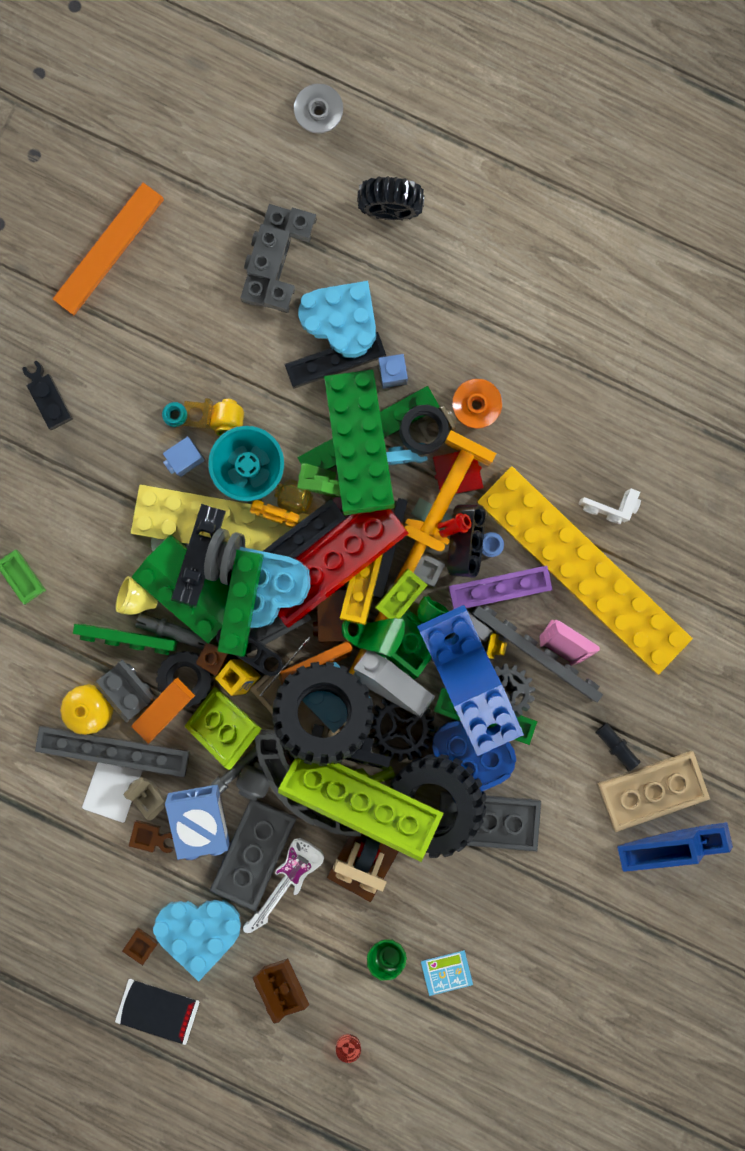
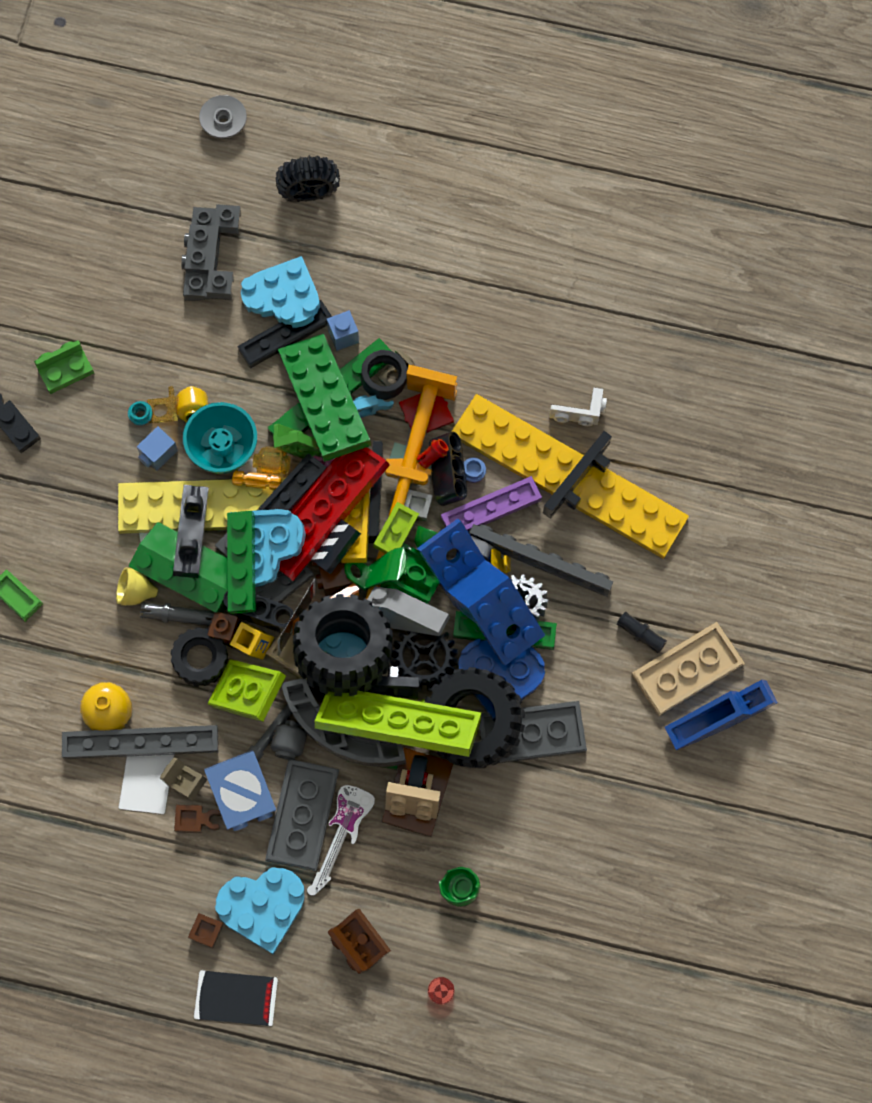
camera: 10 degrees left, 15 degrees down
orange tile [53,182,164,316] -> none
green plate [72,624,178,655] -> none
dark grey bracket [93,660,154,723] -> none
orange tile [131,678,195,744] -> none
dark grey wheel [204,528,245,586] -> none
sticker [421,950,473,996] -> none
orange dish [452,379,502,429] -> none
bright pink slope [540,620,600,666] -> none
none -> bright green bracket [34,340,94,394]
none -> black tile [311,519,361,574]
none -> black hinge [543,431,612,519]

